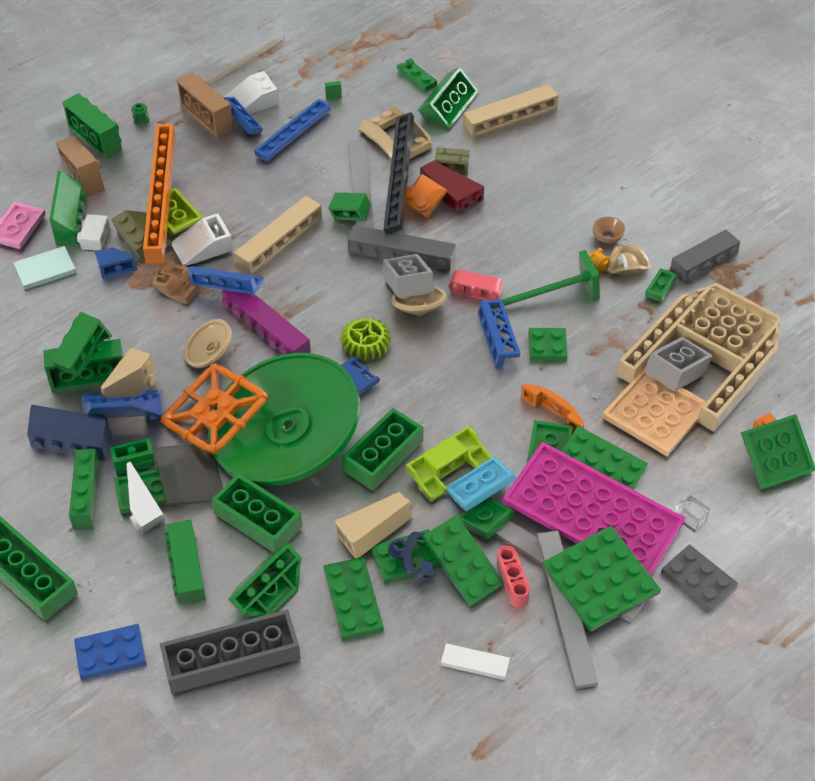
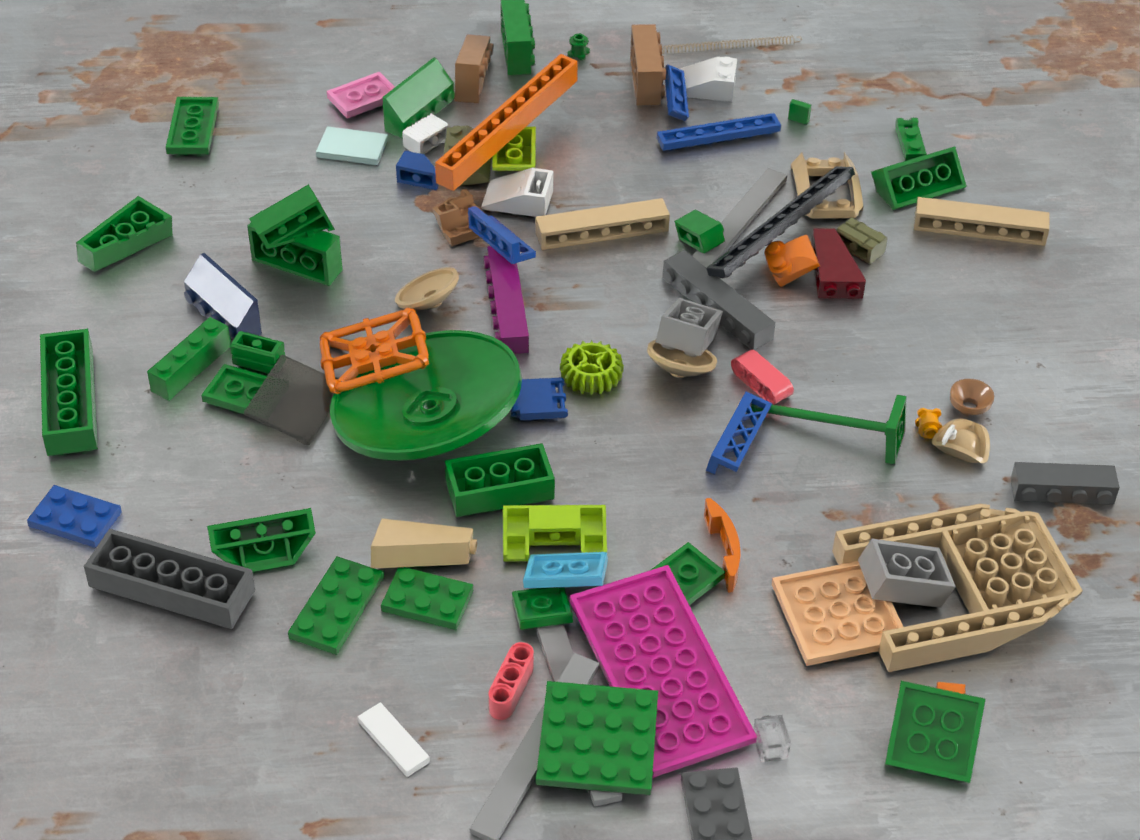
camera: 35 degrees right, 5 degrees down
blue wedge [82,390,164,419] -> none
tan slope [100,347,156,398] -> none
white slope [127,462,165,533] -> none
green brick [164,520,206,605] -> none
green brick [212,473,303,553] -> none
dark blue piece [388,531,436,580] -> none
green plate [422,514,505,607] -> none
green plate [528,328,568,361] -> none
green plate [562,426,648,490] -> none
green plate [645,268,677,302] -> none

